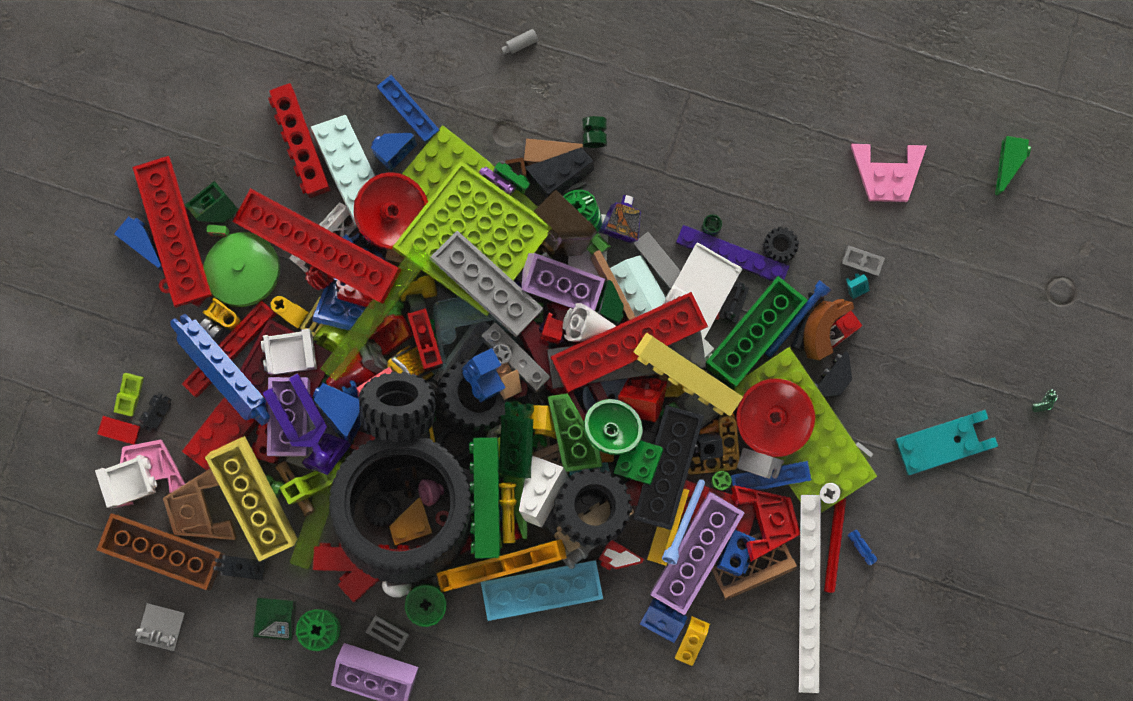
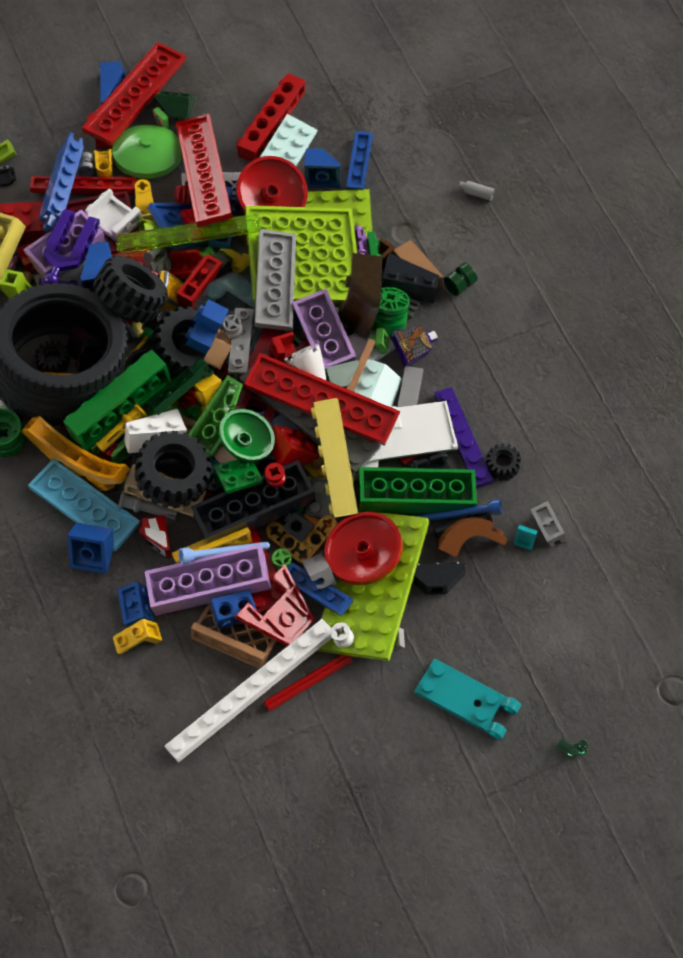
camera: 50 degrees right, 20 degrees down
dark green wheel [702,214,722,236] -> none
red slope [830,311,863,349] -> none
blue axle [848,530,877,565] -> none
bright pink wing [851,144,927,202] -> none
none -> blue slope [67,523,114,574]
none -> red wheel [265,463,286,487]

